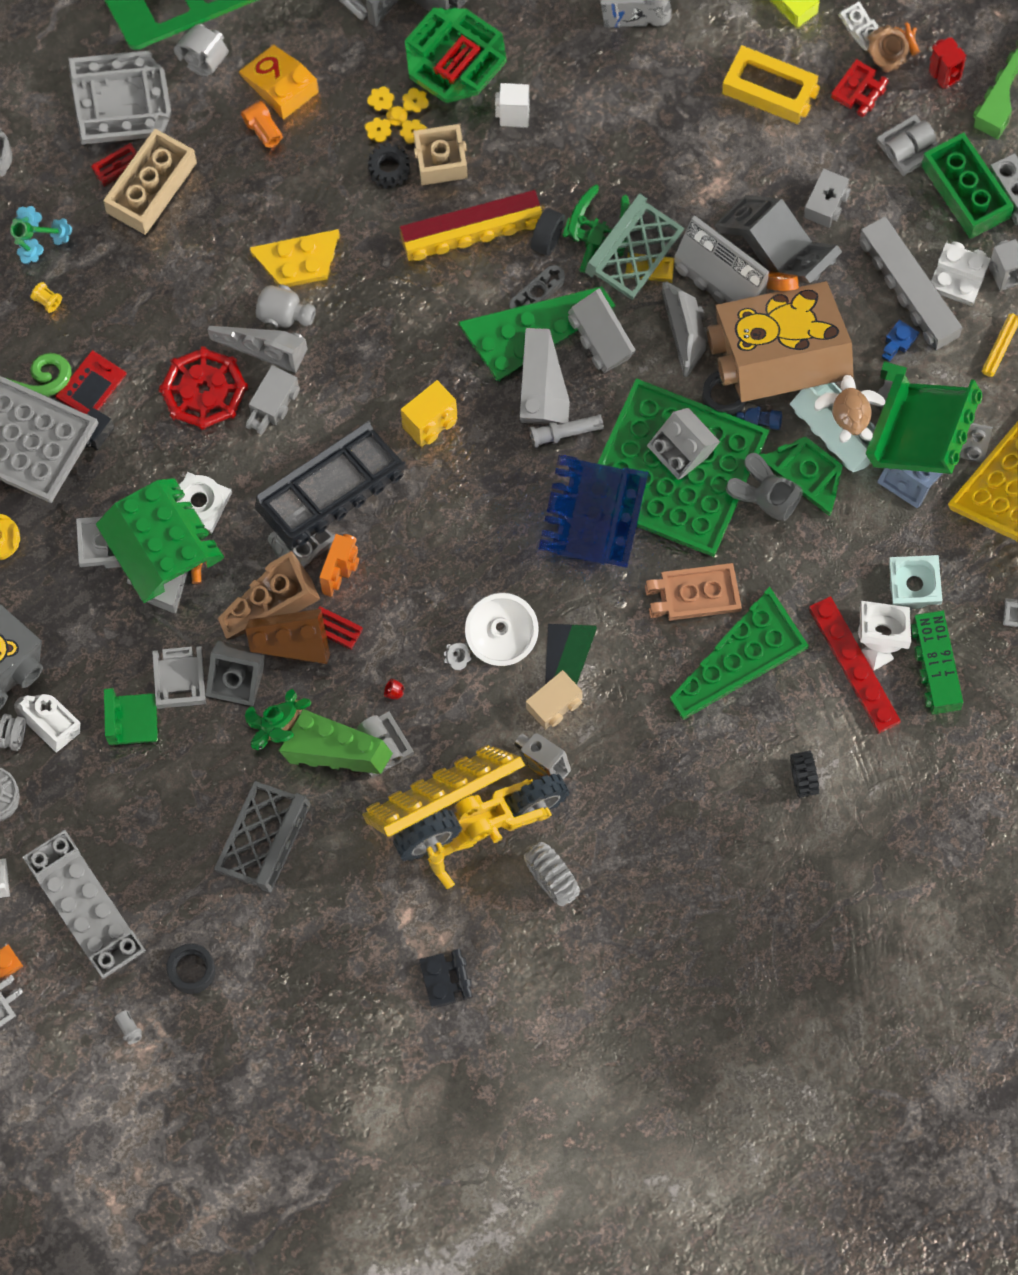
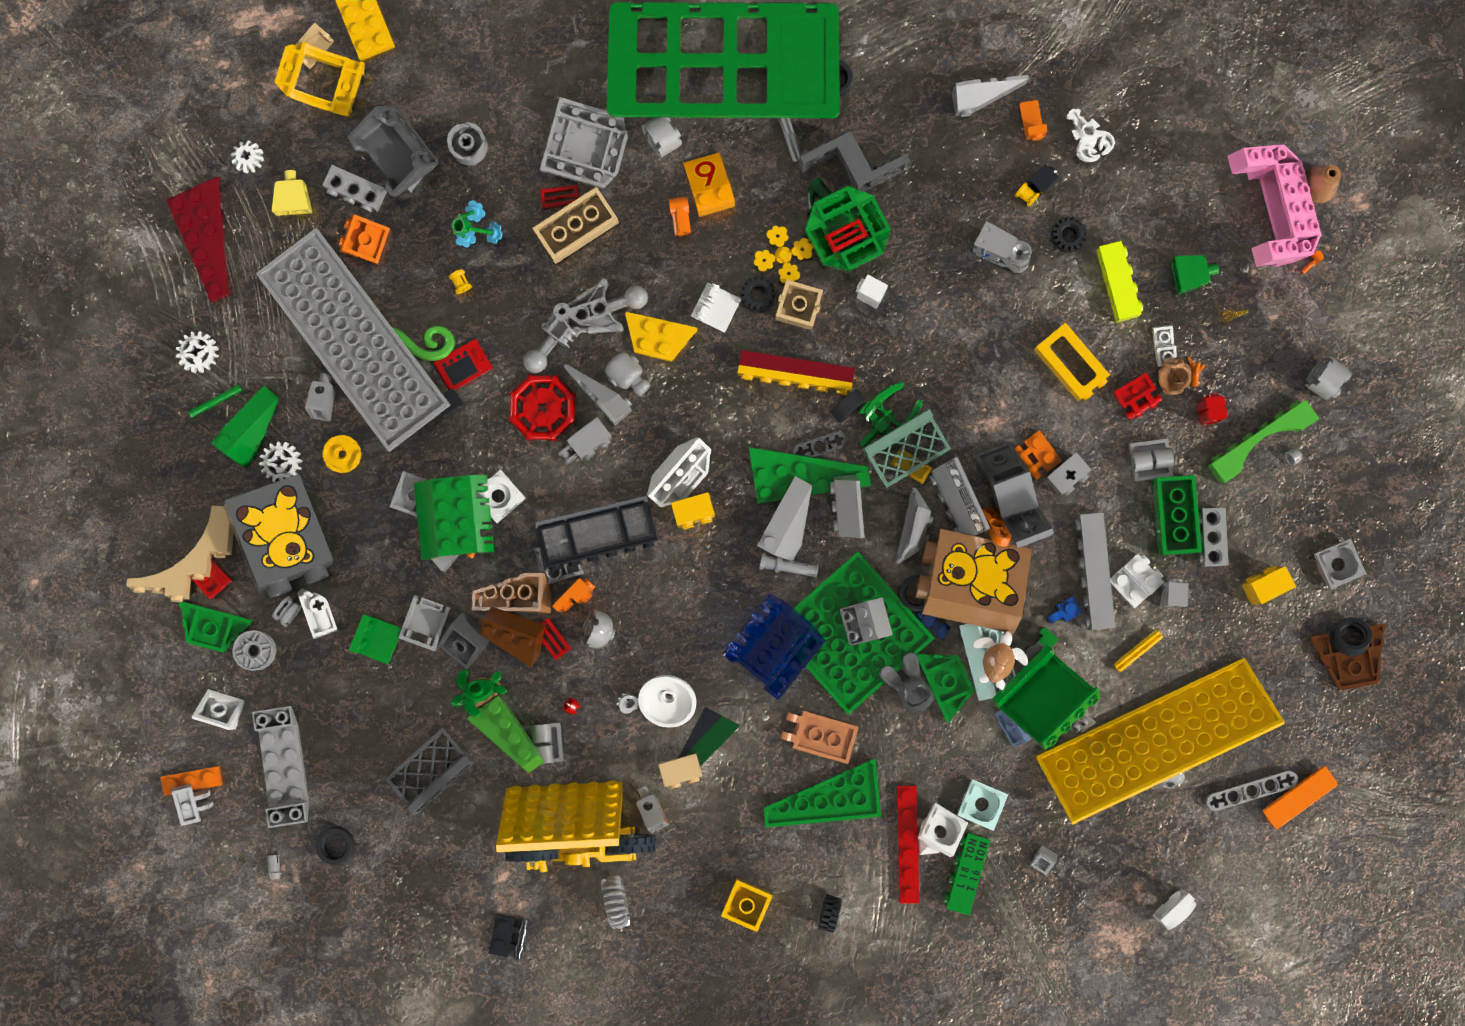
camera: 25 degrees right, 15 degrees up
none -> light grey piece [523,278,648,373]
none -> light grey cylinder [580,609,615,649]
none -> white wedge [647,437,711,507]
none -> white hinge [691,282,741,333]
none -> yellow brick [721,878,773,932]
none -> dark green plant [807,177,832,215]
none -> orange plate [1015,430,1062,480]

